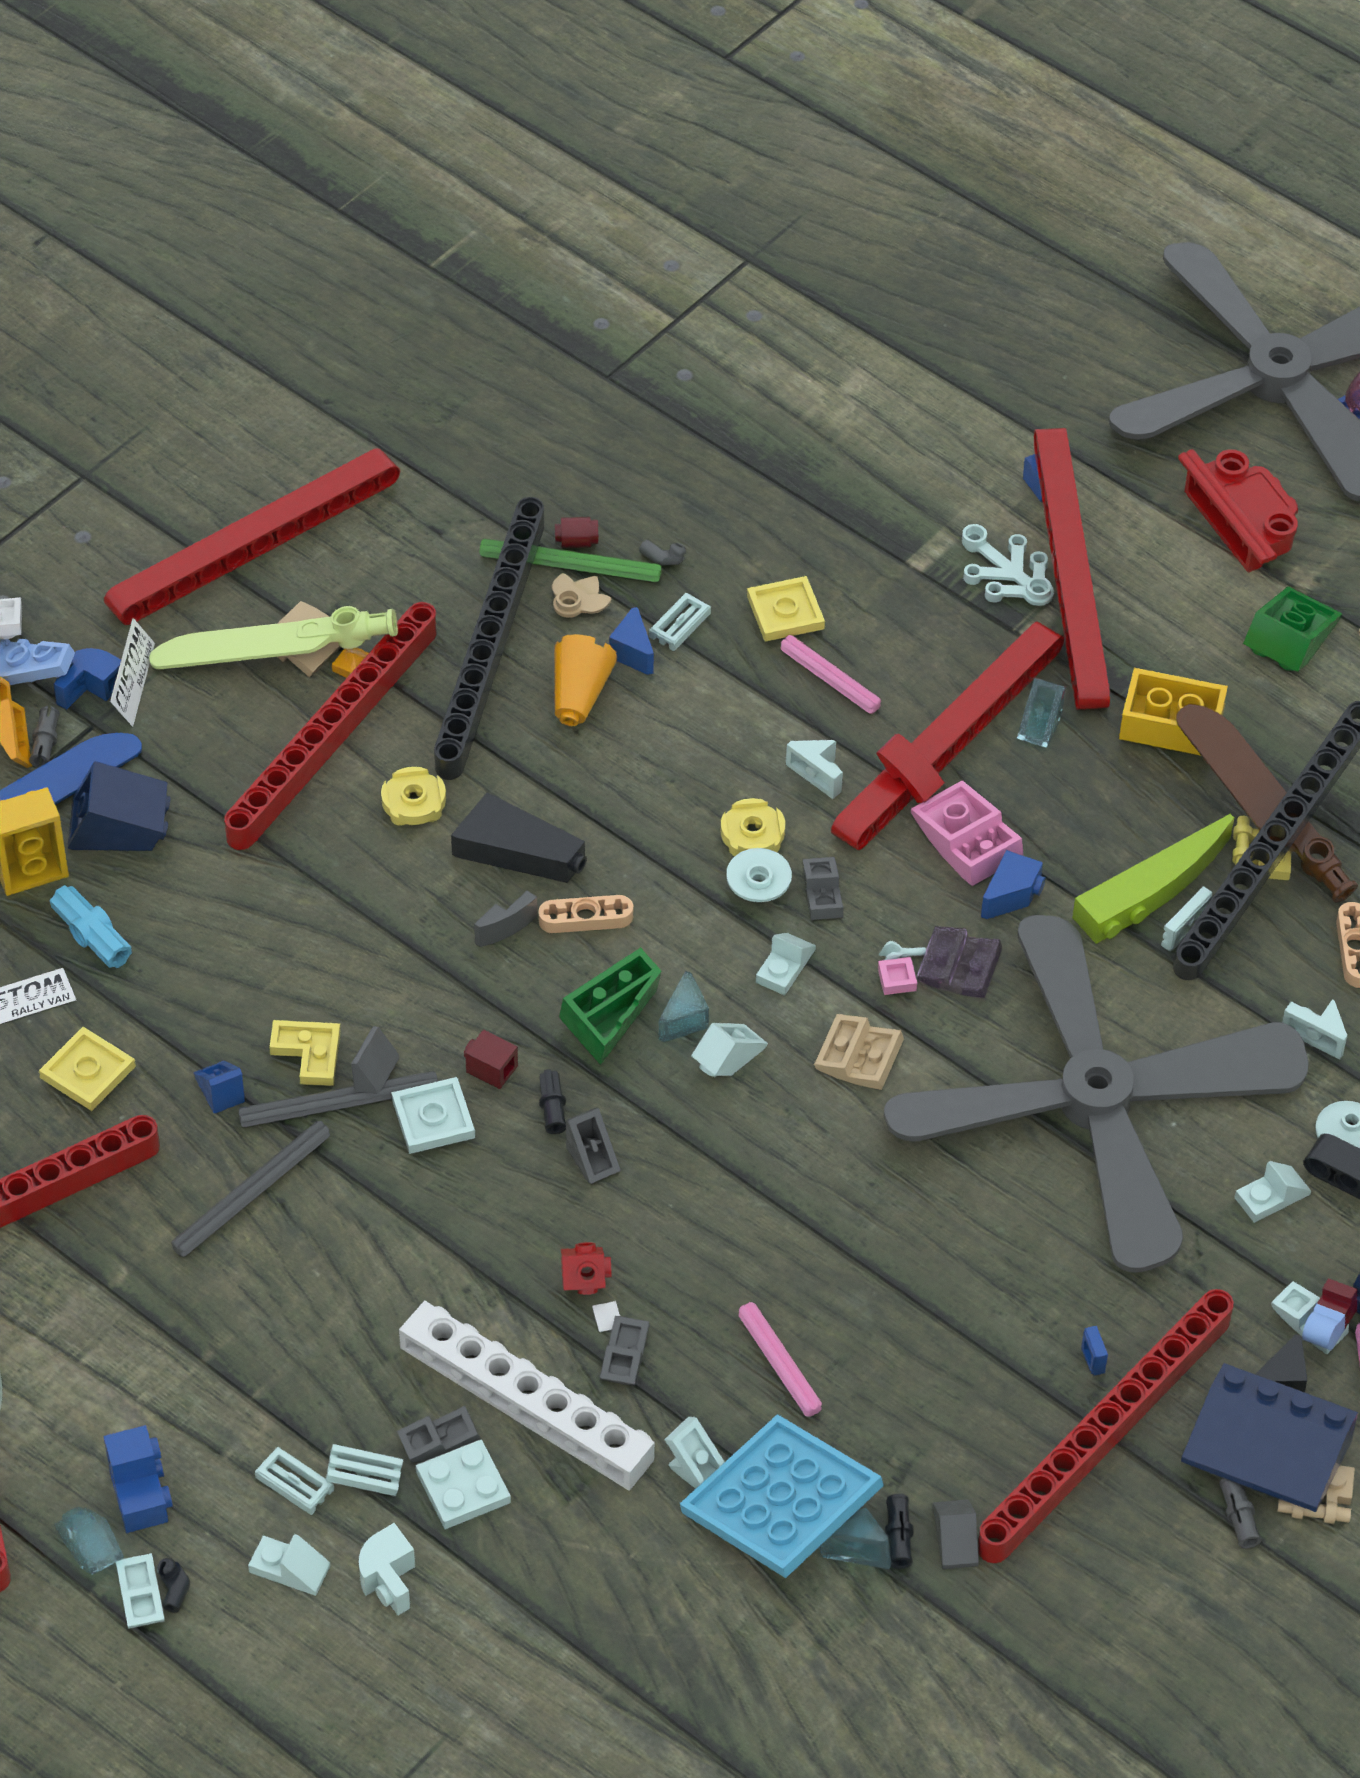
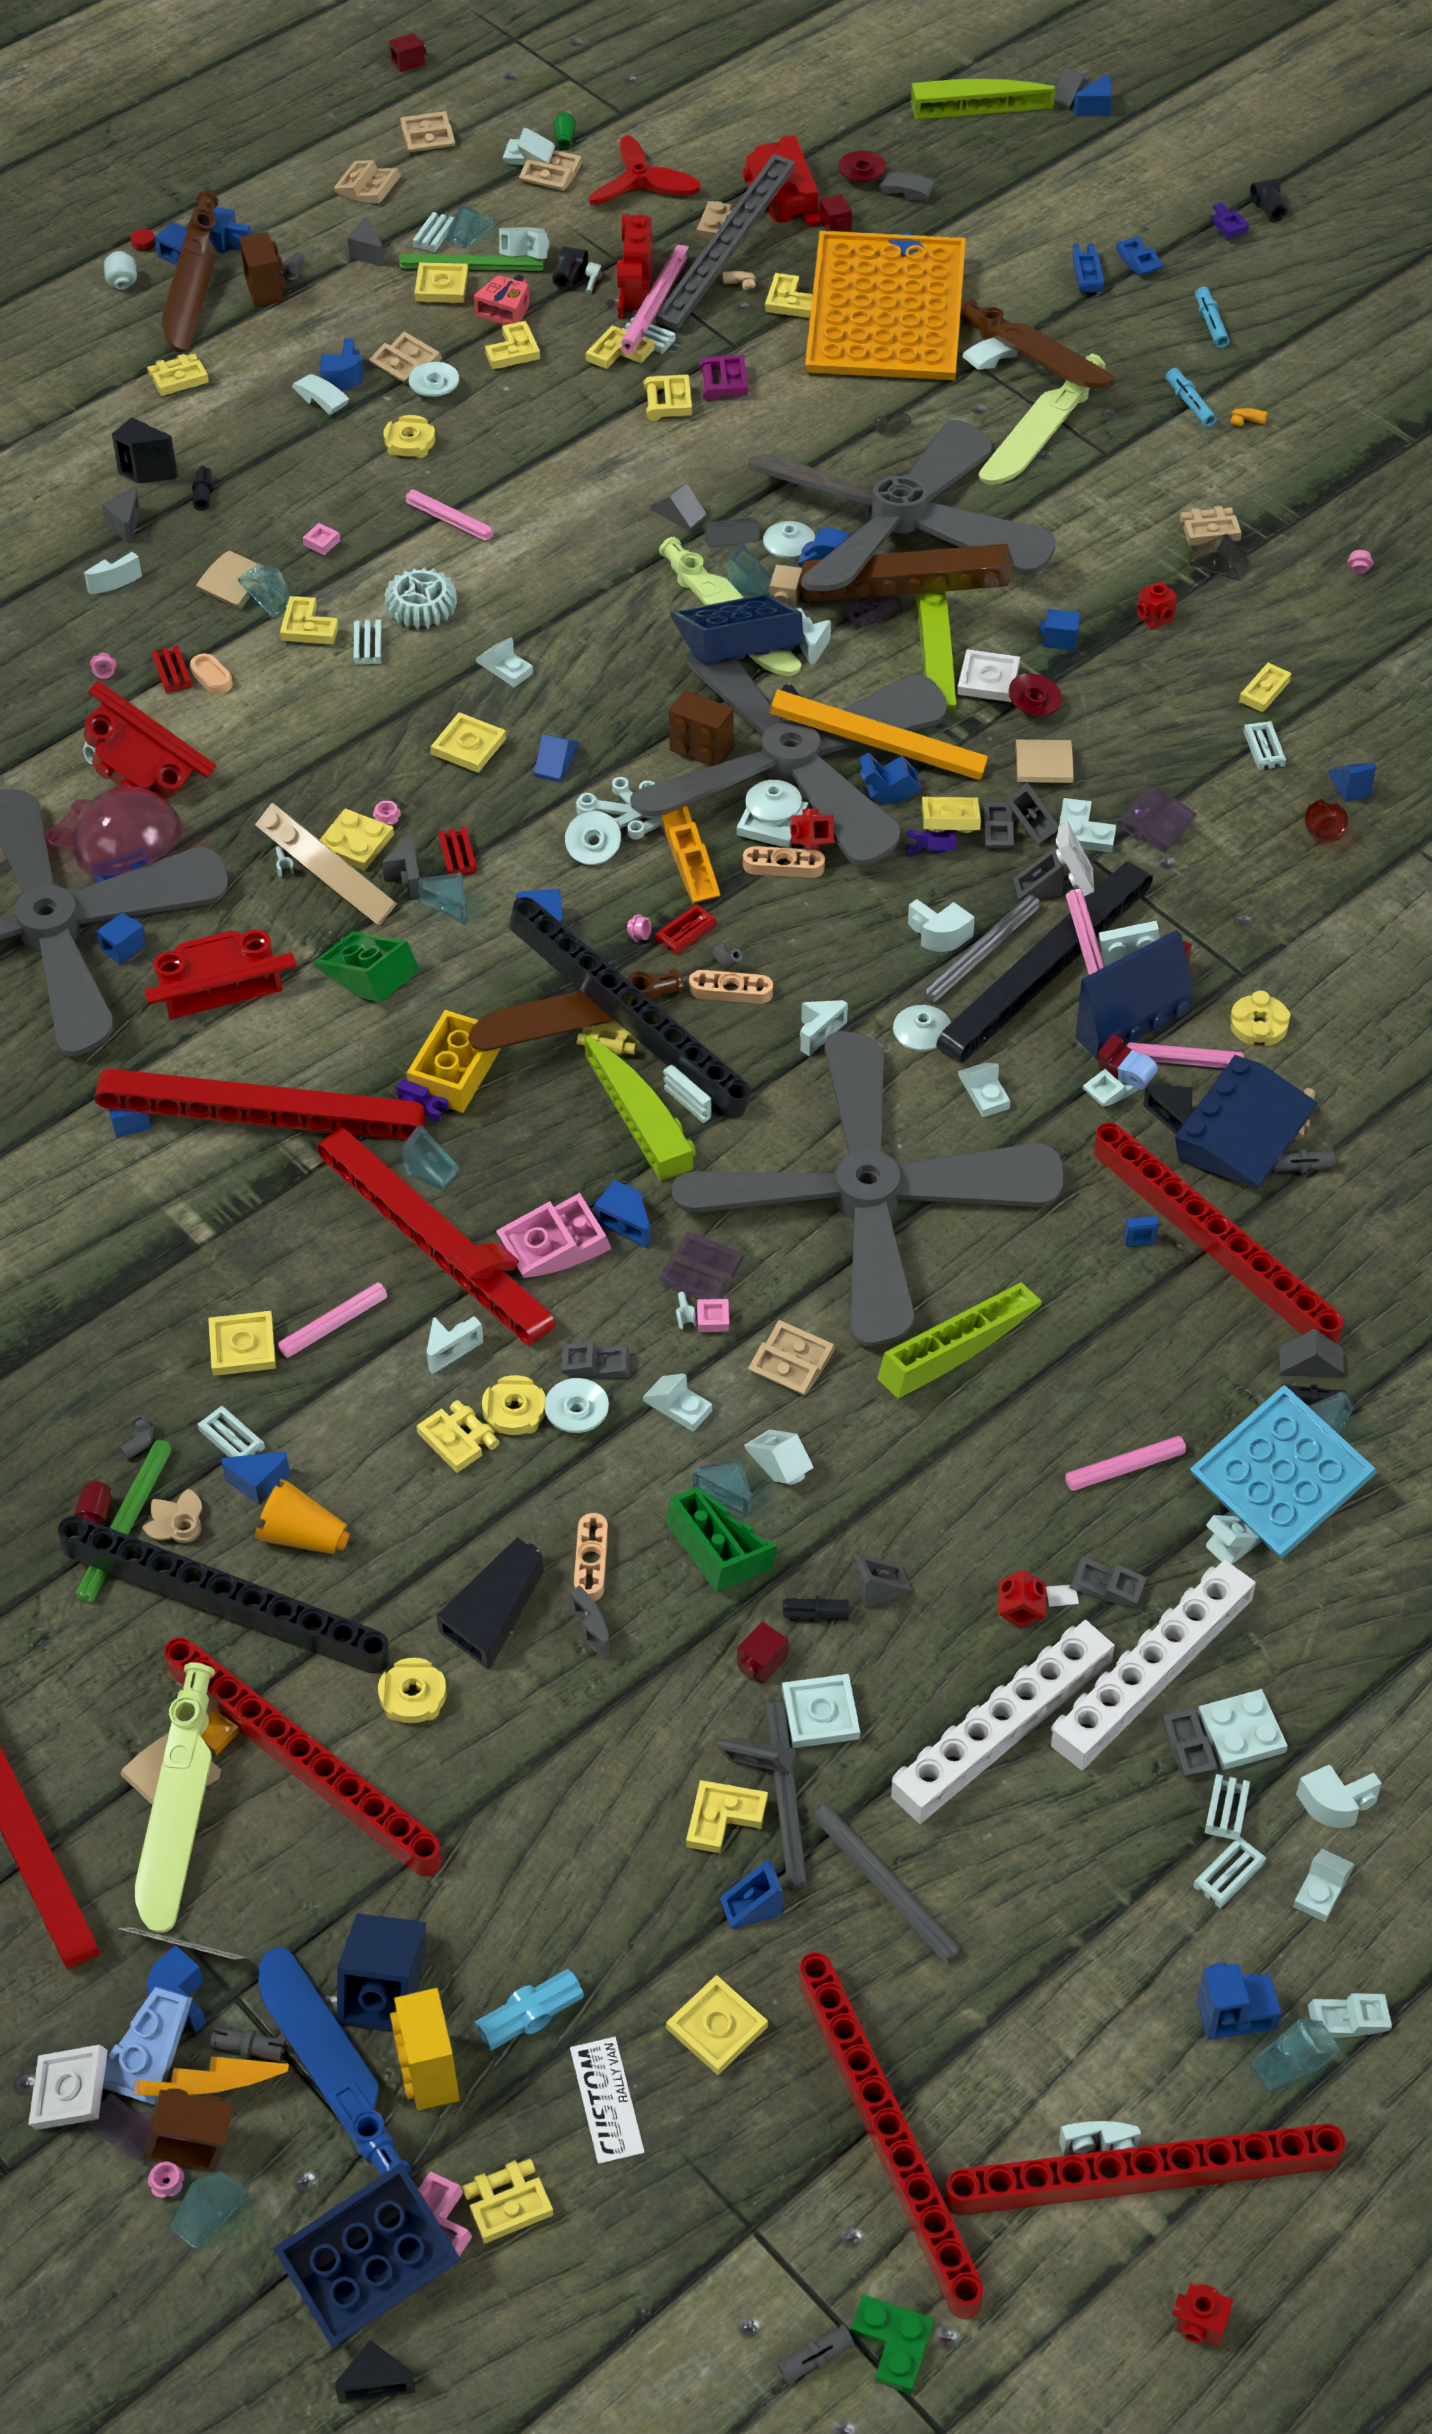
camera: 80 degrees left, 0 degrees up
black arm [157,1558,190,1613] -> none
light aqua plant [962,524,1054,606] -> none
none -> blue brick [97,912,146,965]
none -> dark purple plate [397,1079,449,1122]
none -> light yellow plate [416,1400,500,1473]
none -> lime slope [877,1282,1042,1398]
none -> white brick [891,1619,1115,1824]

